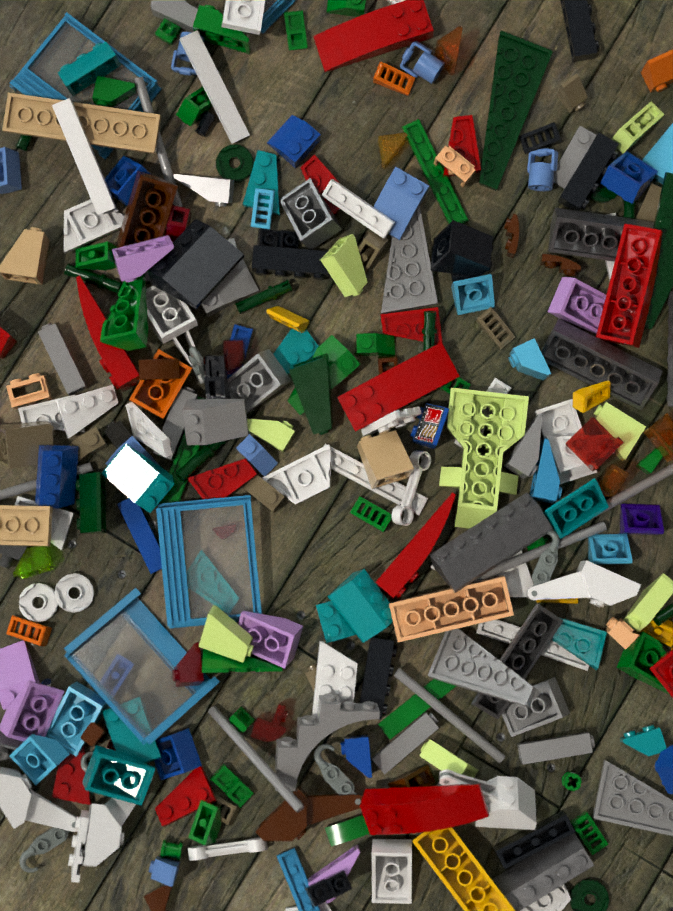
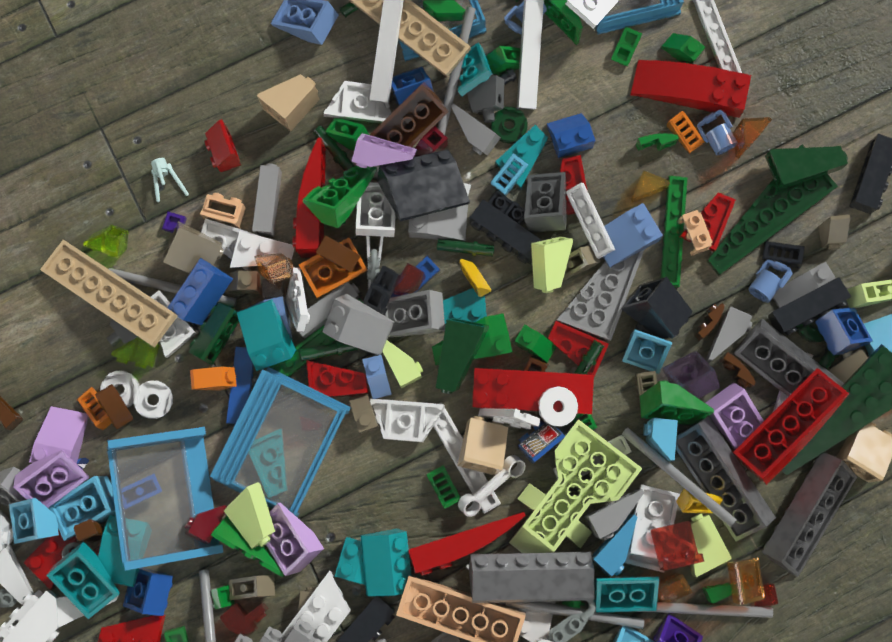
camera: 40 degrees right, 5 degrees down
none -> reddish brown slope [95,384,133,429]
none -> orange slope [190,367,237,391]
none -> dark tan slope [229,575,275,600]
none -> clear orange slope [254,253,294,284]
none -> teal wing [458,42,493,96]
none -> dark grey torso [467,75,504,123]
none -> white tile [538,387,578,426]
none -> light grey piece [622,428,737,528]
none -> green slope [635,133,679,151]
none -> green slope [639,381,714,426]
none -> clear purple slope [662,351,720,399]
none -> light grey slope [705,307,752,363]
none -> dark green slope [765,146,848,190]

